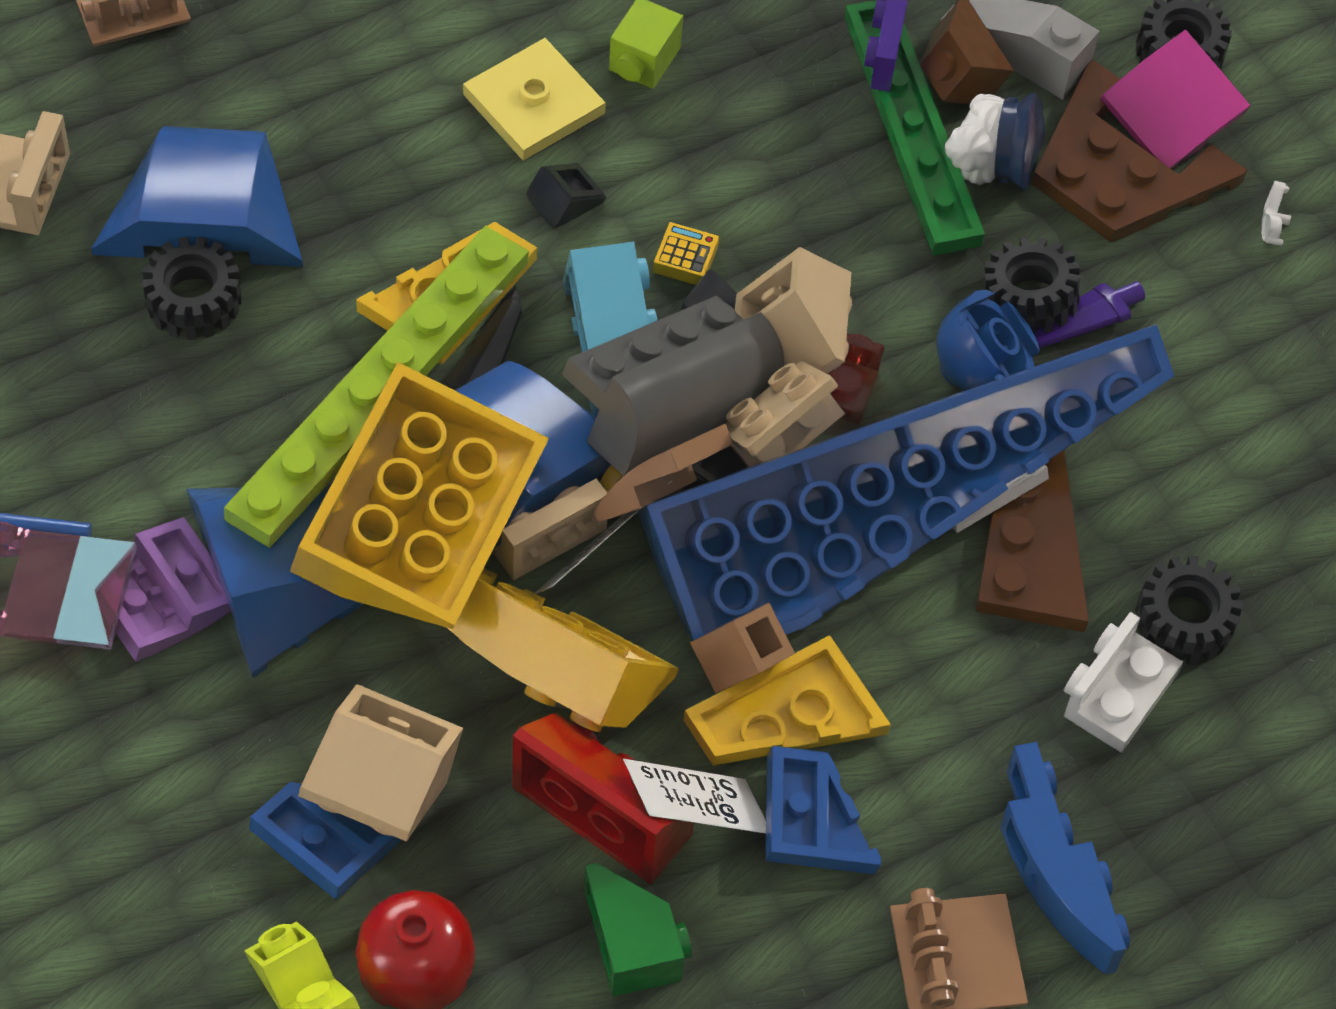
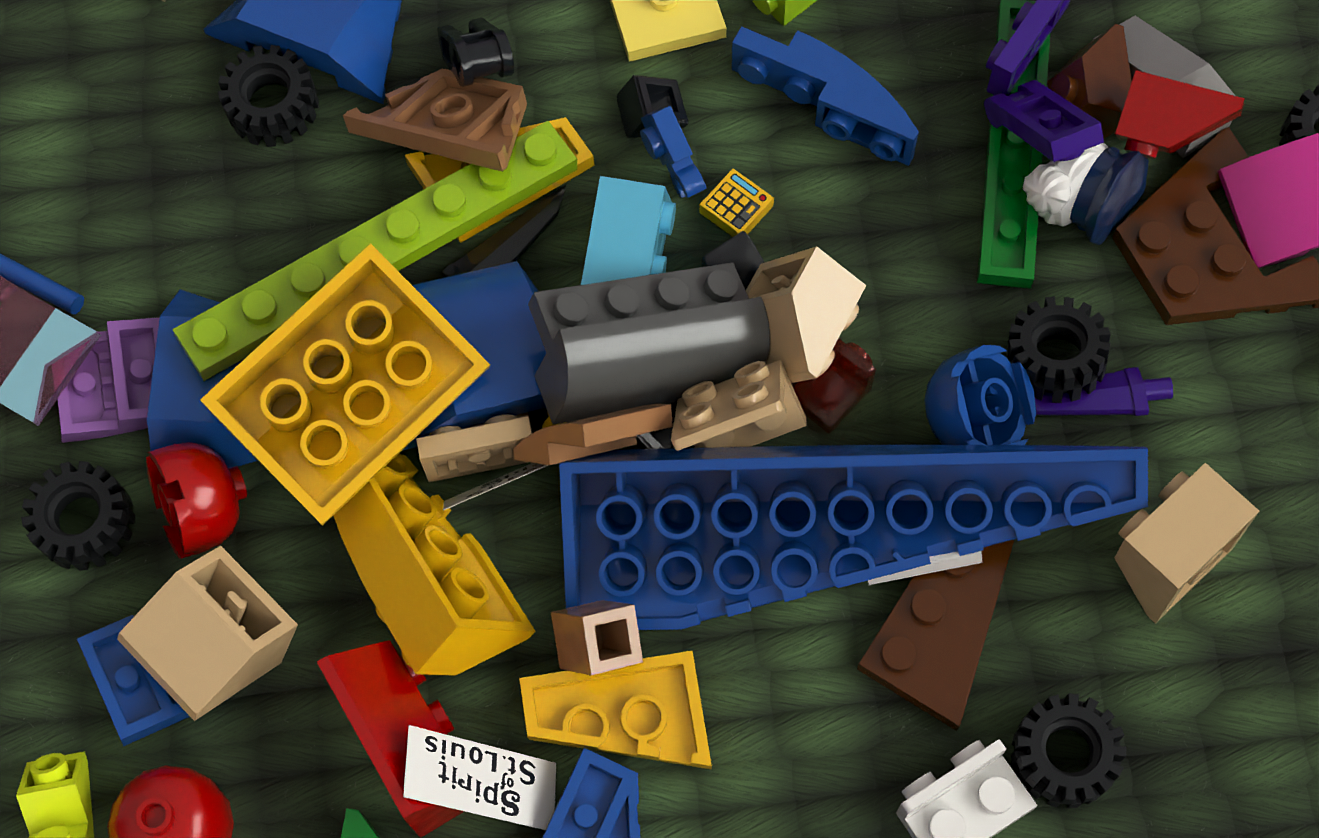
camera: 30 degrees right, 10 degrees up
none -> black tyre [21,461,135,571]
none -> red cylinder [146,442,247,559]
none -> medium nougat wing [343,69,527,172]
none -> black piece [437,17,514,87]
none -> blue plate [640,106,707,198]
none -> blue slope [732,26,919,166]
none -> dark purple plate [984,80,1104,162]
none -> tan slope [1114,463,1260,624]
none -> red slope [1115,70,1245,159]

